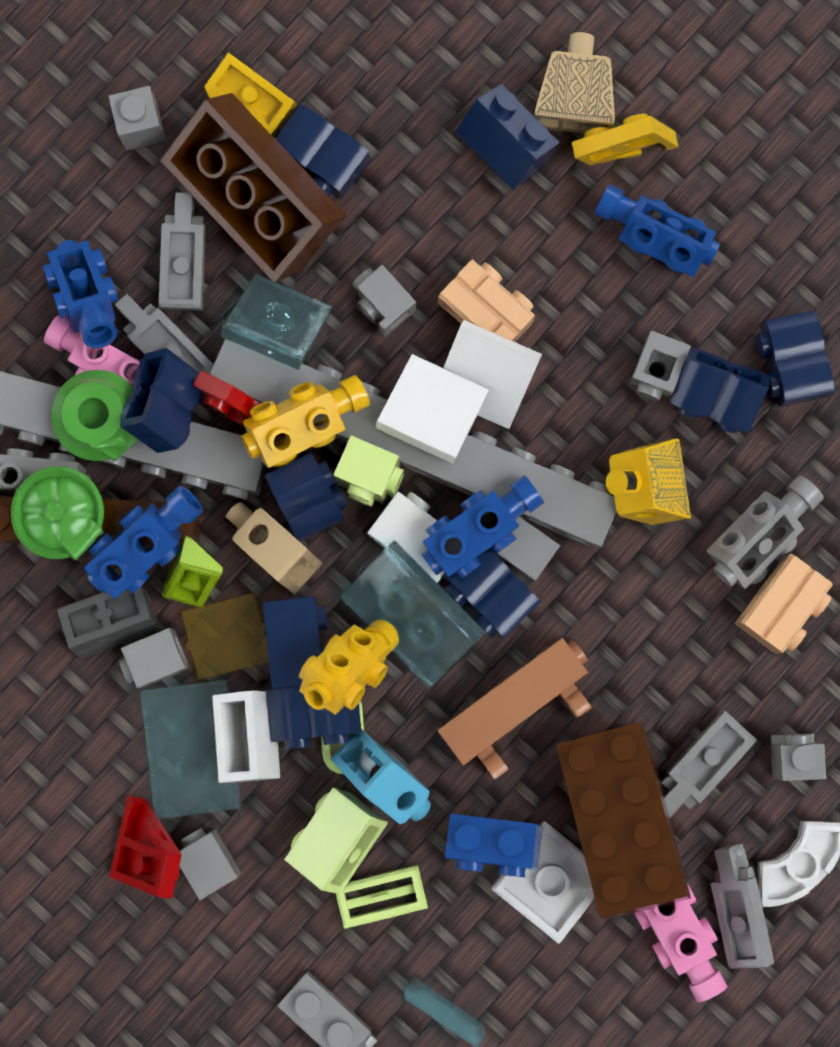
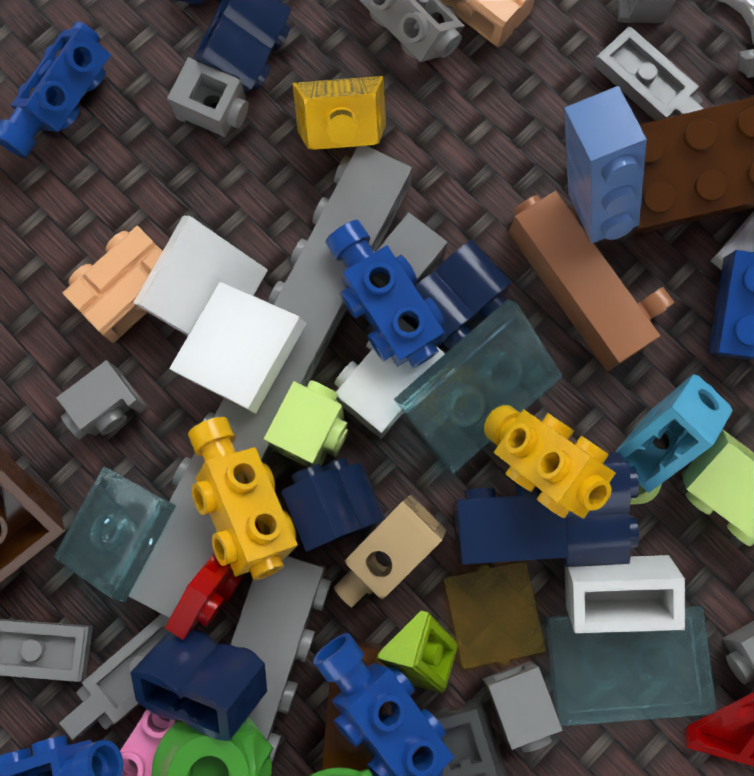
camera: 85 degrees left, 5 degrees down
none -> medium blue brick [564,86,647,244]

